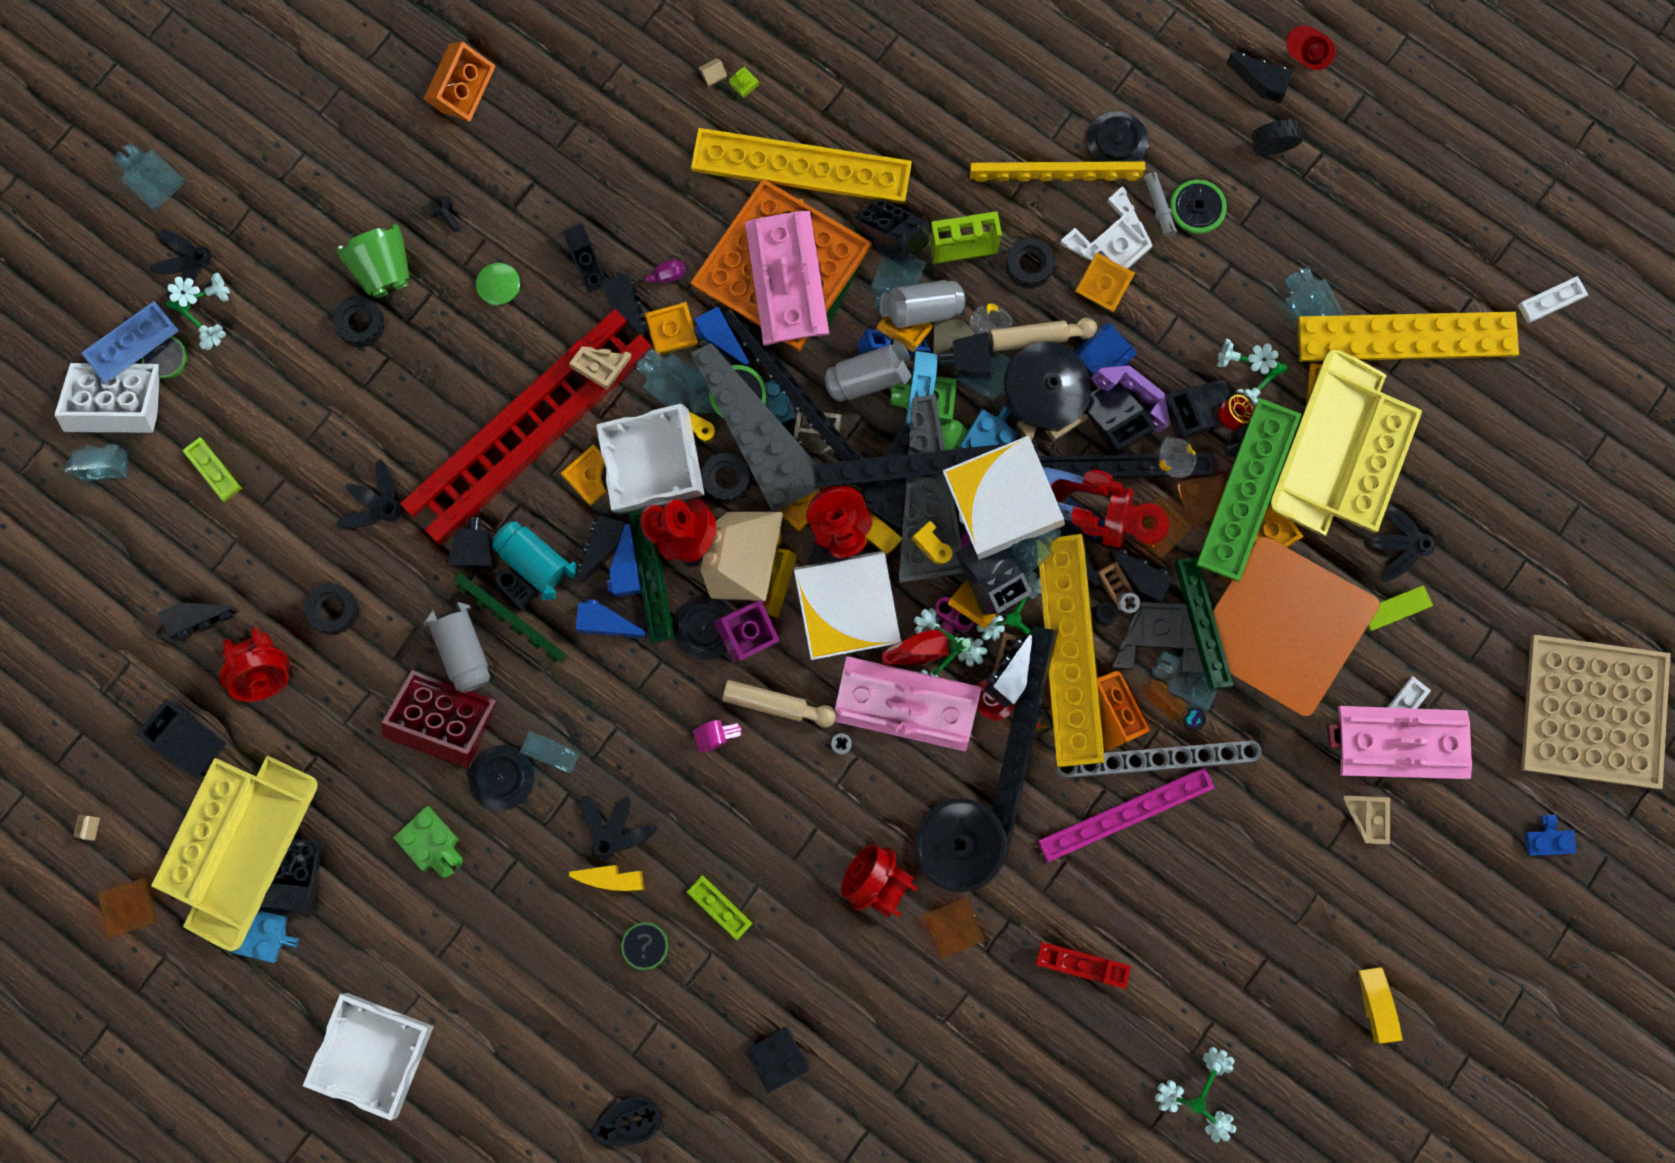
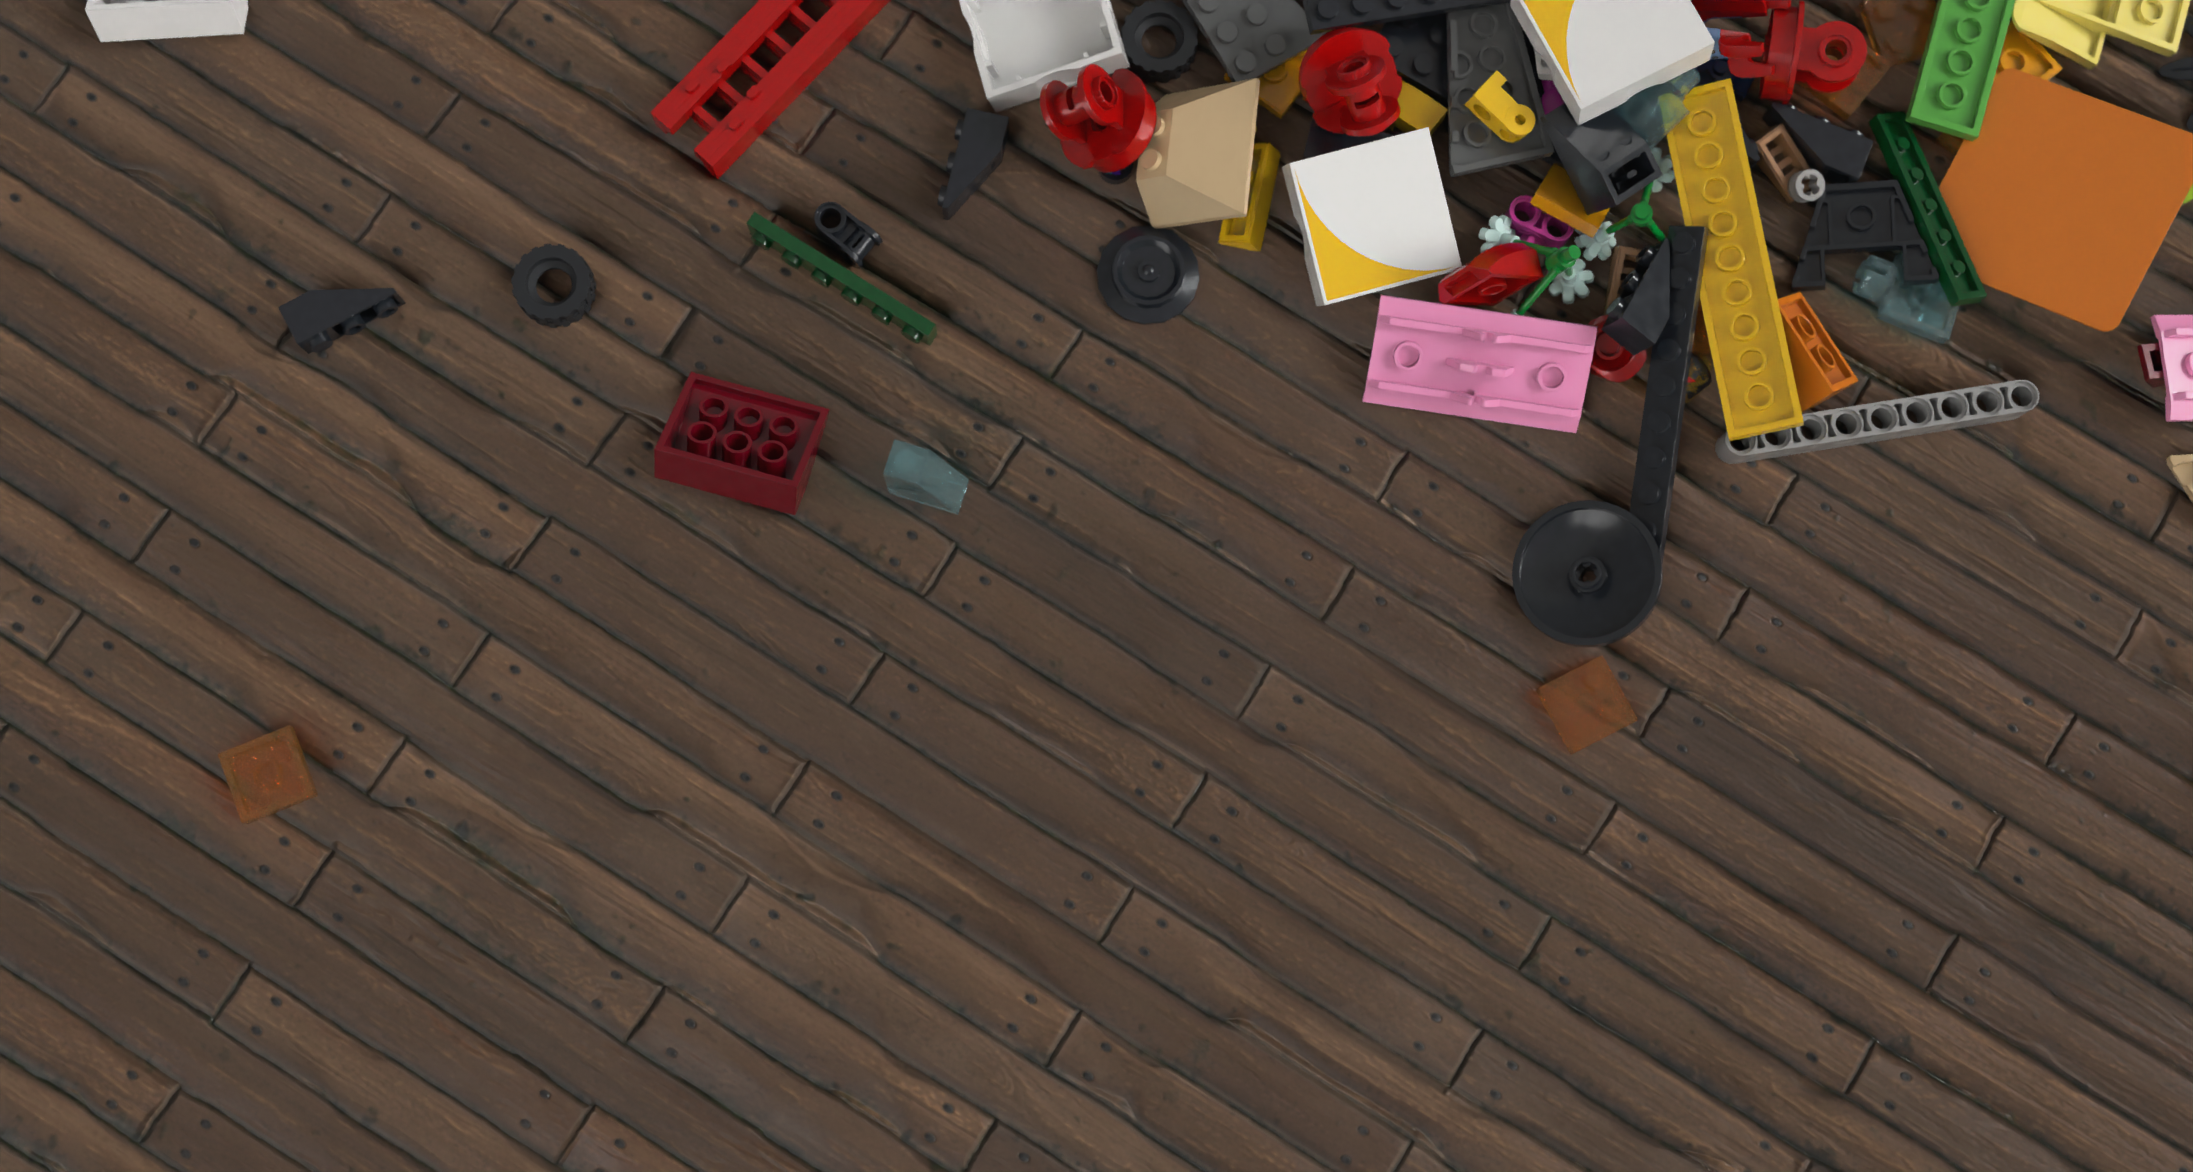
camera: 10 degrees left, 0 degrees up
clear light blue slope [65,444,128,482] -> none
tan slope [73,814,100,841] -> none
black slope [136,698,227,779] -> none
light yellow slope [151,756,317,951] -> none
lime tile [182,437,242,502] -> none
red piece [219,626,290,702] -> none
dark azure plate [229,909,299,963] -> none
black slope [261,839,321,916] -> none
white tile [303,993,434,1120] -> none
black plant [337,460,402,528] -> none
bright green plate [393,806,463,878] -> none
light grey piece [423,602,490,693] -> none
black torso [448,517,495,570] -> none
black piece [468,745,535,811] -> none
teal piece [492,521,577,601] -> none
light orange tile [560,444,607,507] -> none
yellow slope [569,865,644,891] -> none
blue slope [576,600,646,638] -> none
black plant [582,795,657,861] -> none
black piece [593,1095,661,1146] -> none
blue slope [607,524,642,598] -> none
black tile [621,922,669,970] -> none
dark green plate [629,507,674,644] -> none
lime tile [687,875,753,941] -> none
dark pink beam [693,720,742,753] -> none
magenta brick [714,601,780,662] -> none
tan piece [722,680,836,728] -> none
black brick [745,1026,810,1094] -> none
light grey bush [831,733,852,755] -> none
red piece [840,844,918,918] -> none
red slope [1035,942,1131,989] -> none
dark pink tile [1037,767,1214,862] -> none
black tile [1095,602,1118,626] -> none
clear orange plate [1141,680,1189,723] -> none
light aqua plant [1155,1047,1236,1143] -> none
black tile [1182,707,1206,731] -> none

